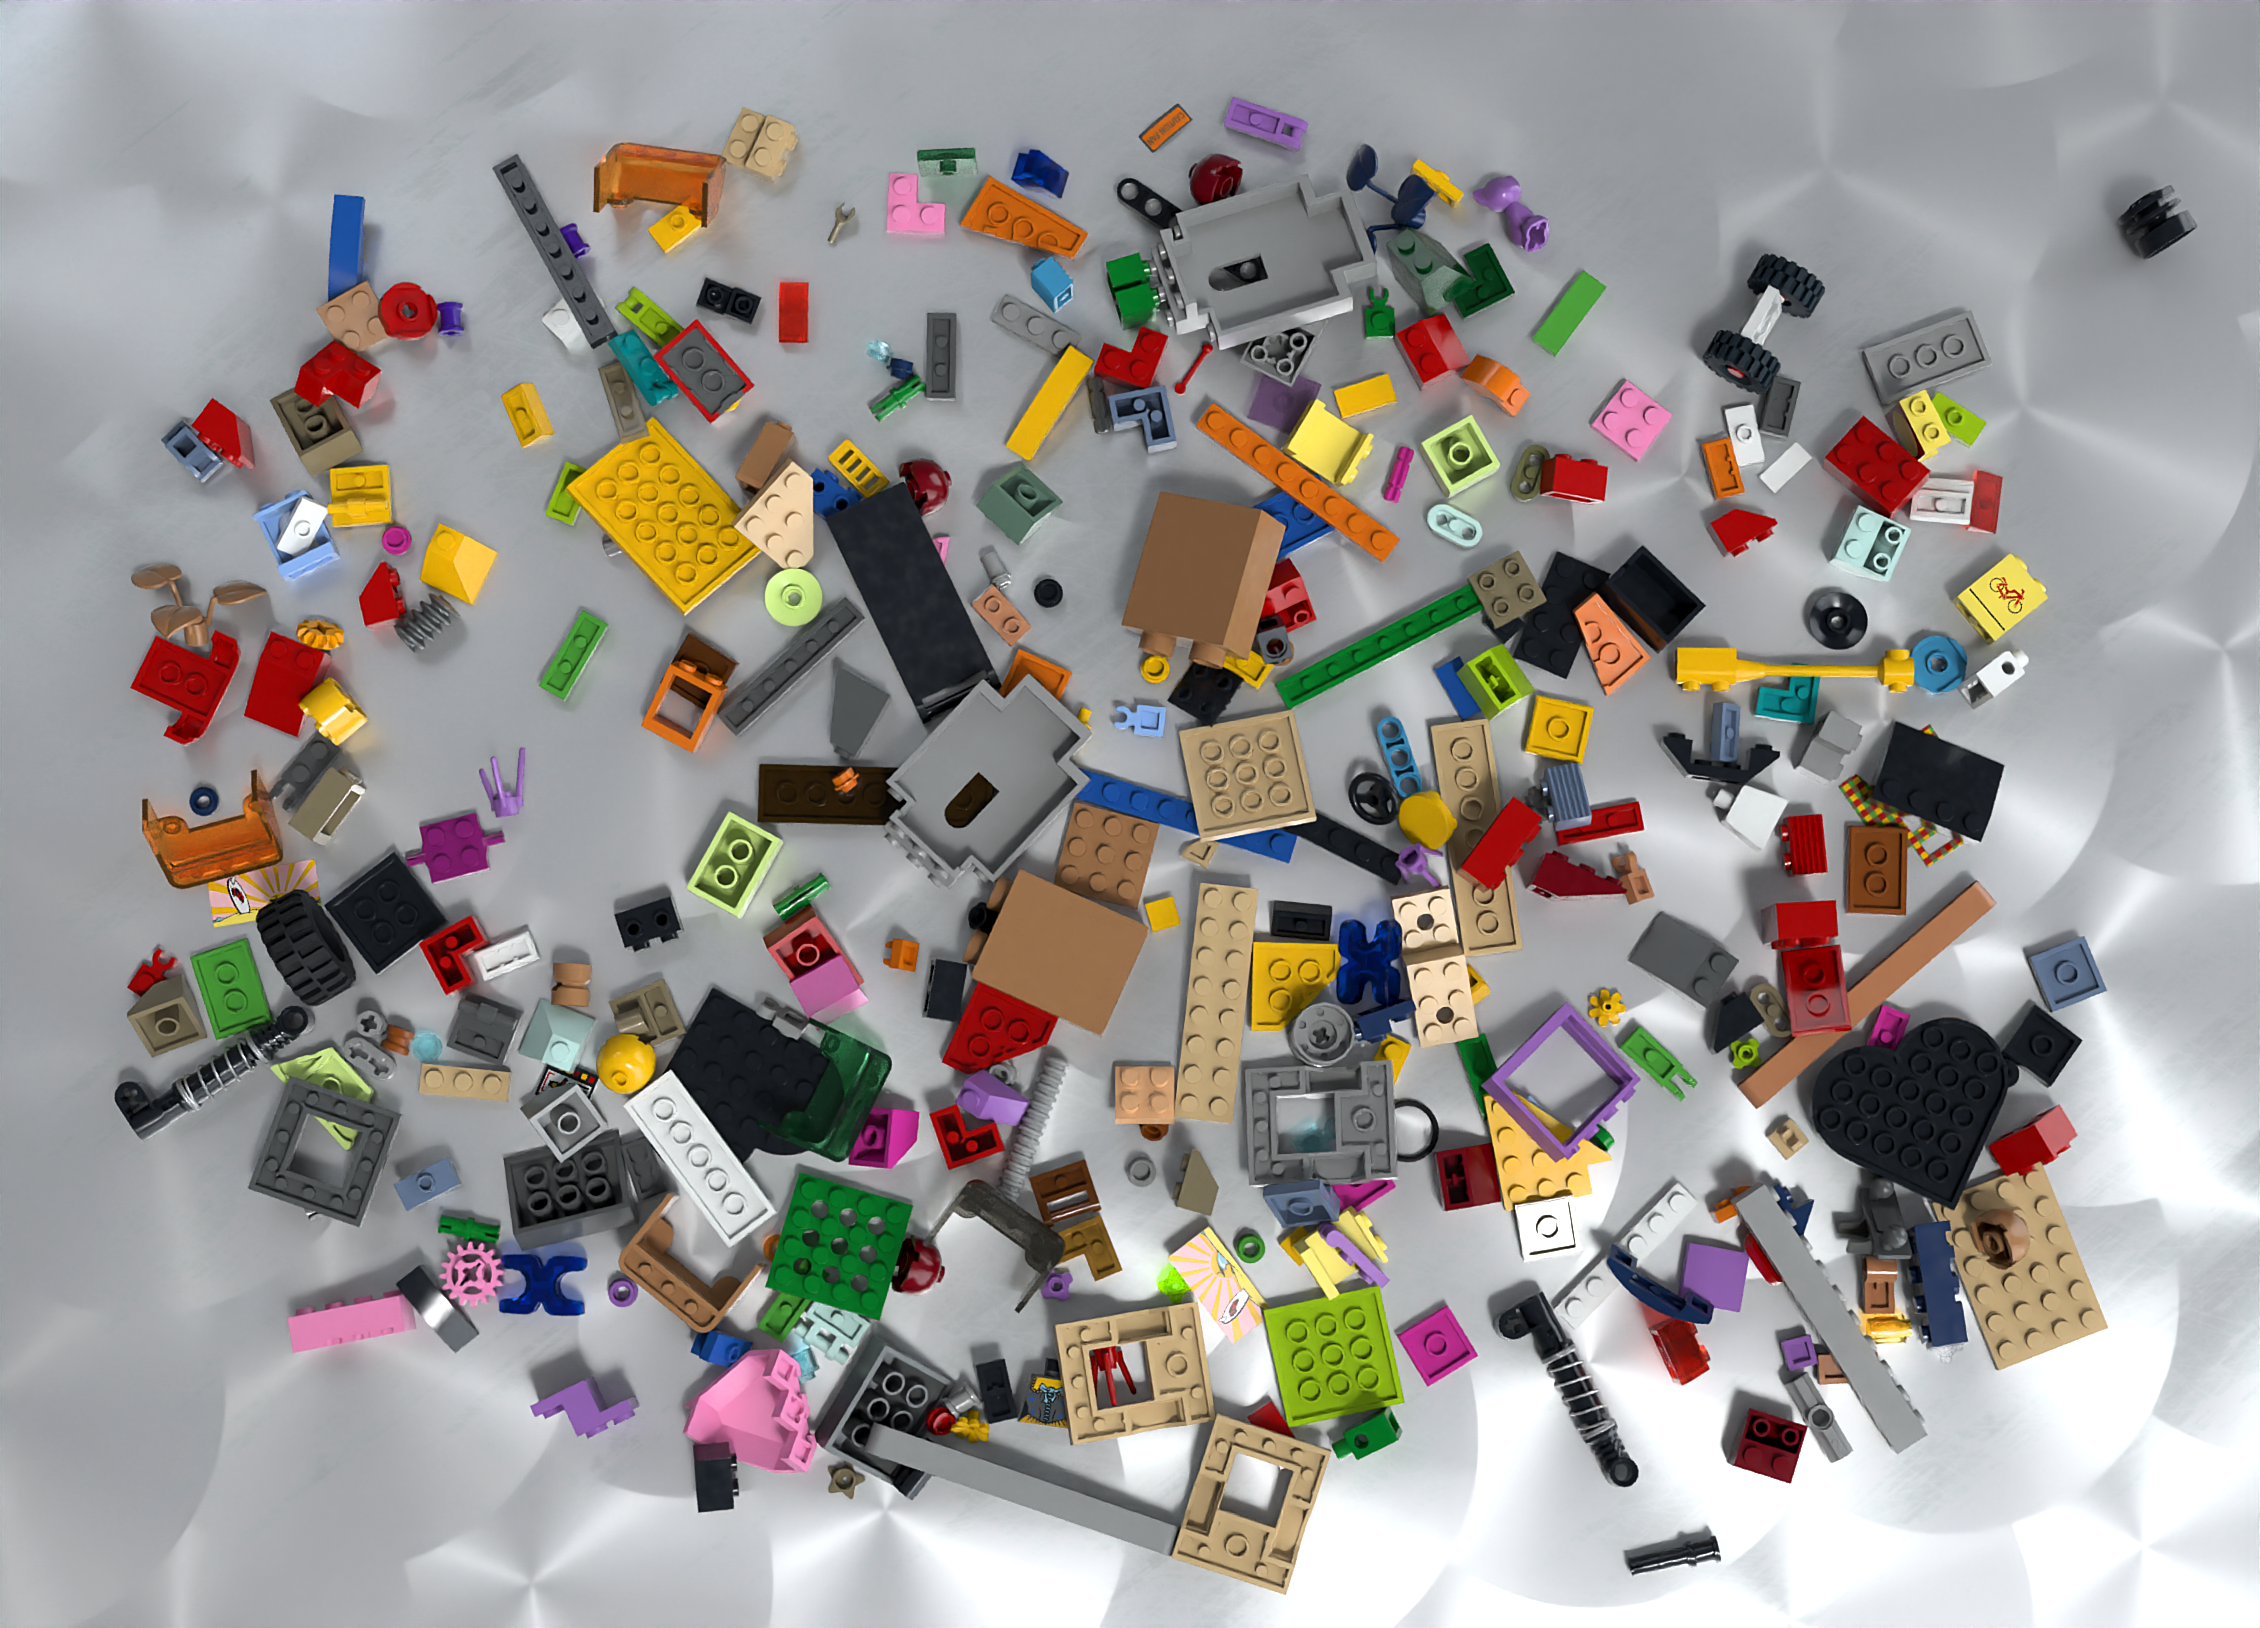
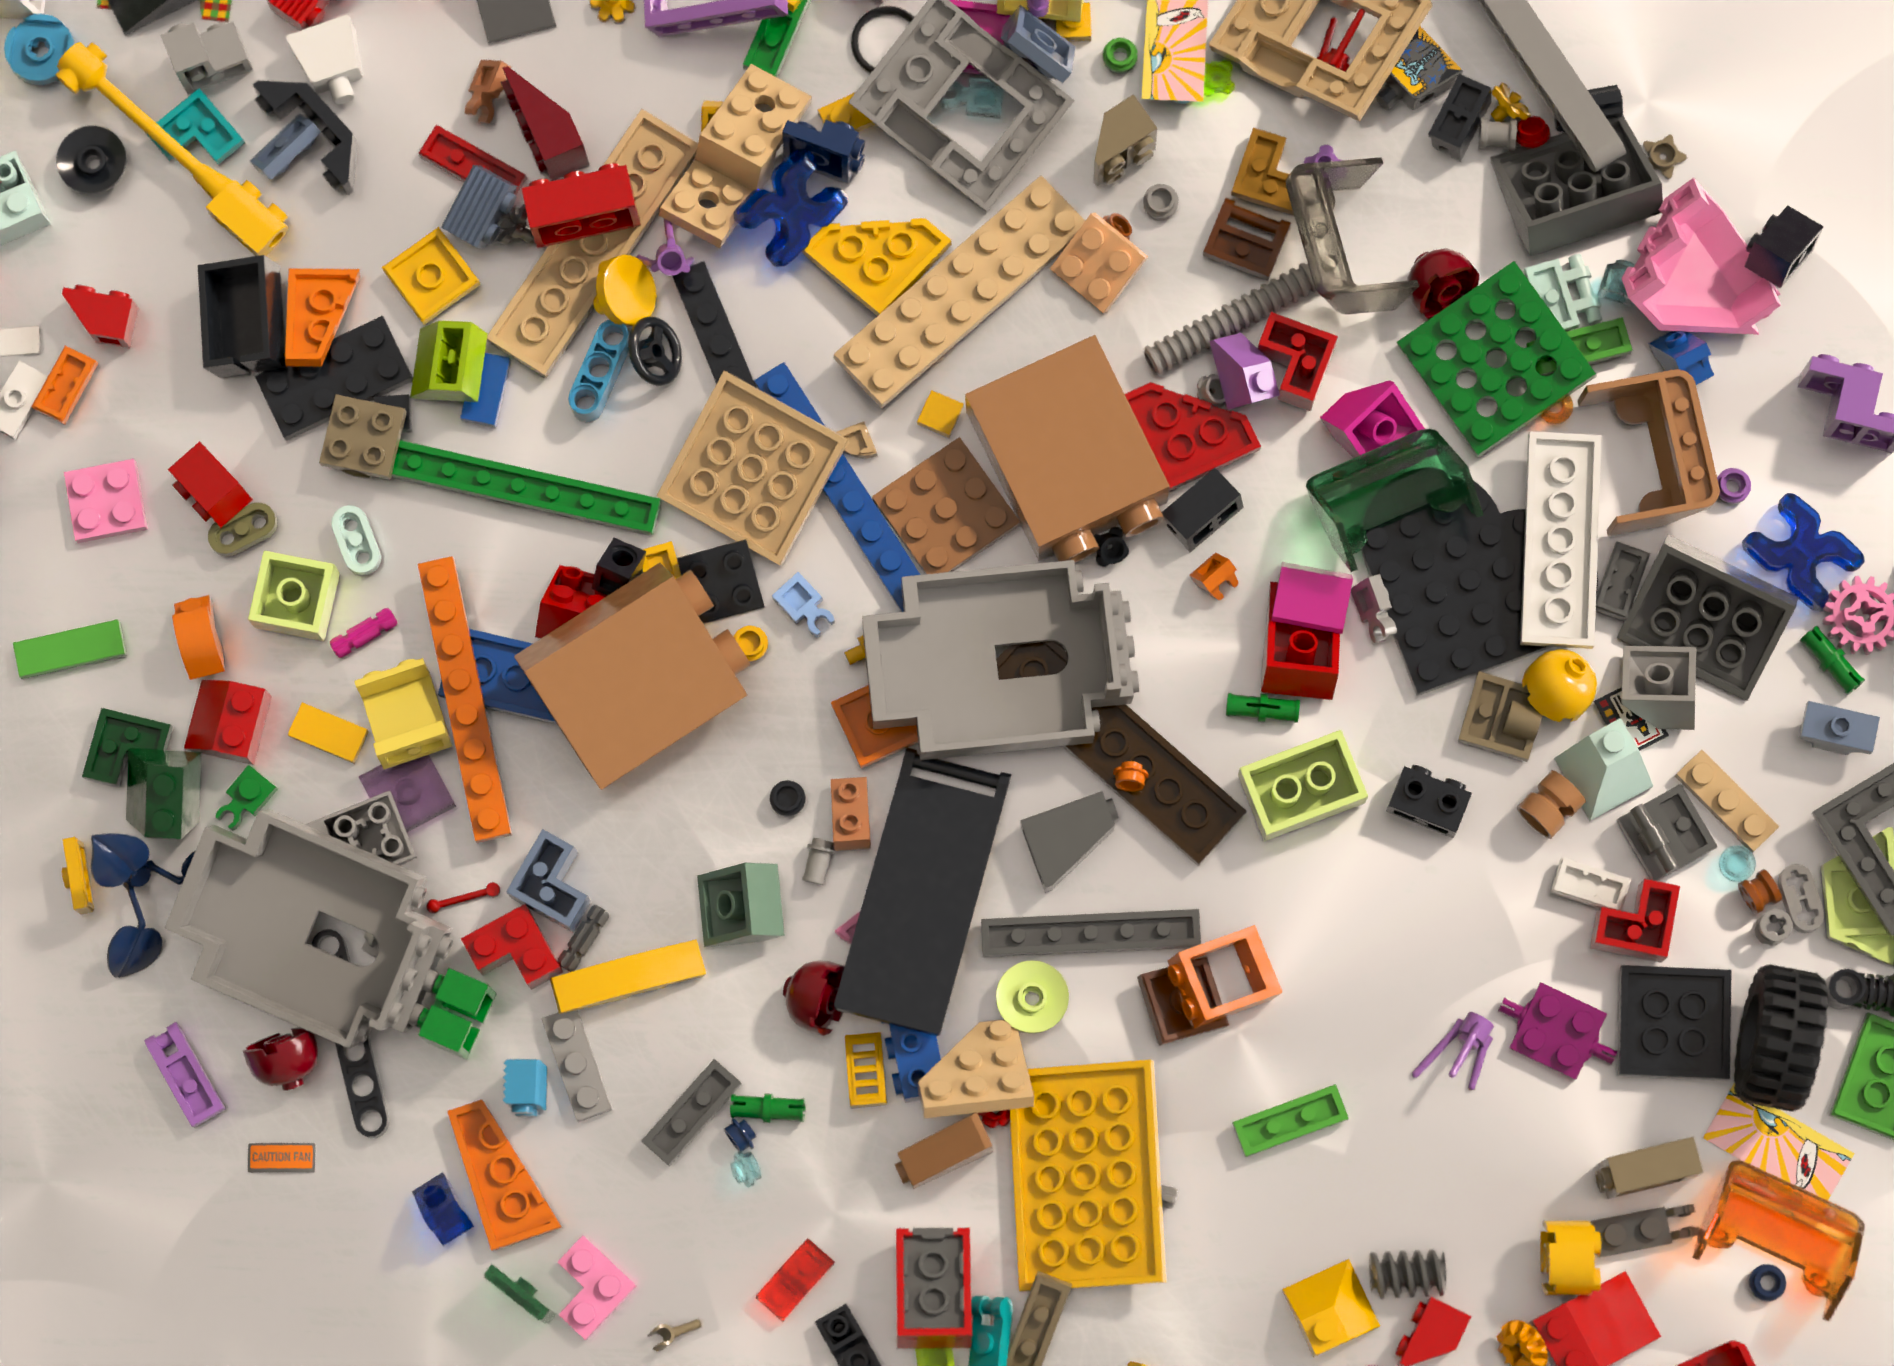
camera: 135 degrees left, 5 degrees down
lime plate [545,461,588,527] -> none
black slope [1271,901,1332,941] -> none
light grey wheel [1288,1002,1355,1068] -> none
medium lavender animal [1473,176,1549,252] -> none

